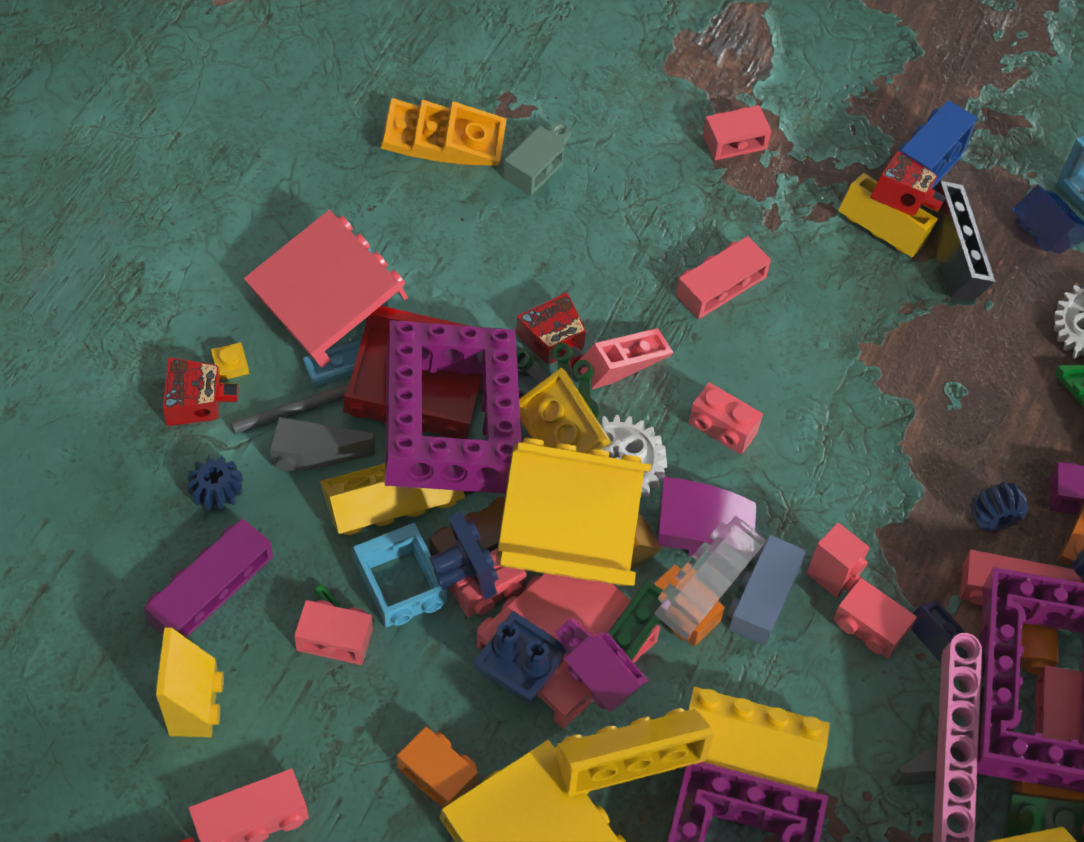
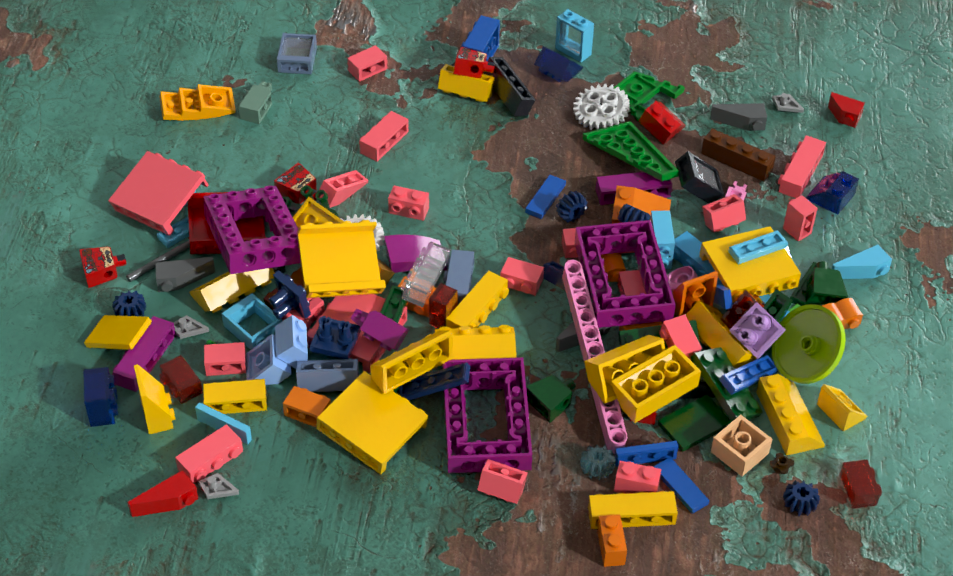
camera: 15 degrees left, 10 degrees down
yellow plate [211,342,249,380] -> none
coral brick [806,522,870,598] -> none
none -> clear blue brick [83,367,119,427]
none -> yellow tile [84,315,152,350]
none -> clear red brick [159,355,203,404]
none -> light grey piece [173,315,209,339]
none -> medium azure tile [195,402,252,445]
none -> yellow brick [204,379,267,414]
none -> light blue slope [246,334,291,385]
none -> light blue slope [275,315,308,369]
none -> sand blue window [277,33,317,74]
none -> sand blue brick [296,359,359,392]
none -> dark blue tile [398,362,470,400]
none -> clear red brick [429,283,458,328]
none -> yellow brick [446,271,509,329]
none -> blue tile [525,175,566,219]

